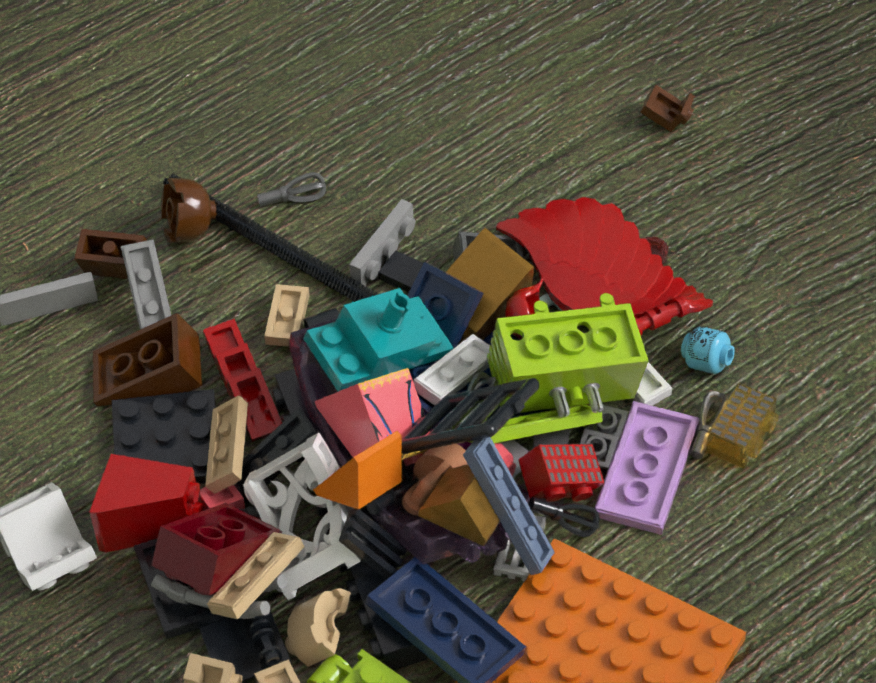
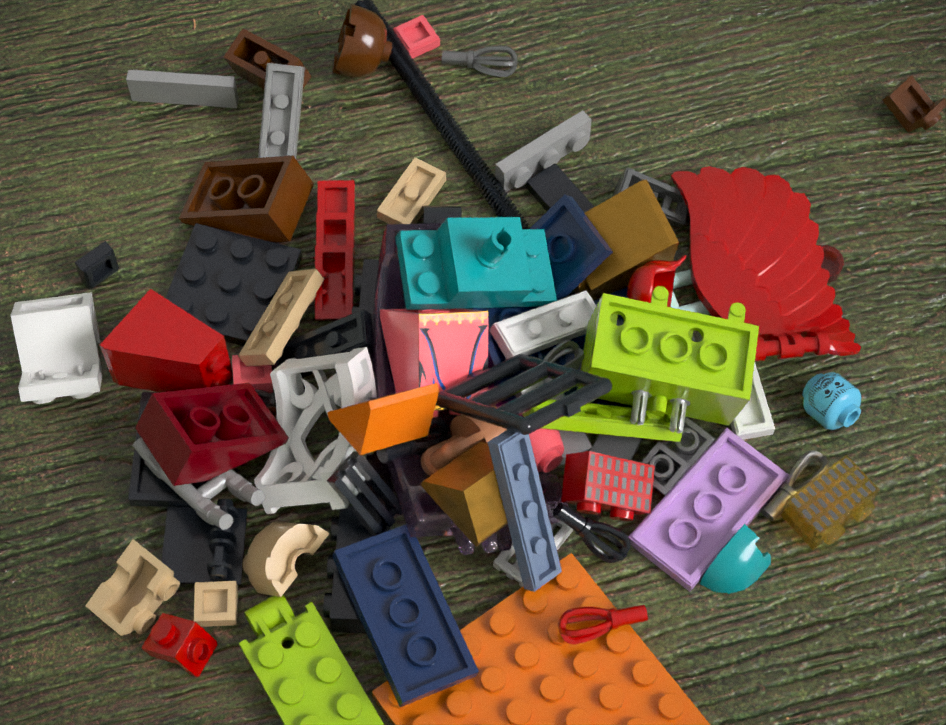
camera: 20 degrees right, 10 degrees up
tan tile [207,532,305,619] -> none
none -> black tile [75,241,119,290]
none -> coral tile [393,15,440,58]
none -> red piece [558,605,648,644]
none -> teal brick [700,524,771,594]

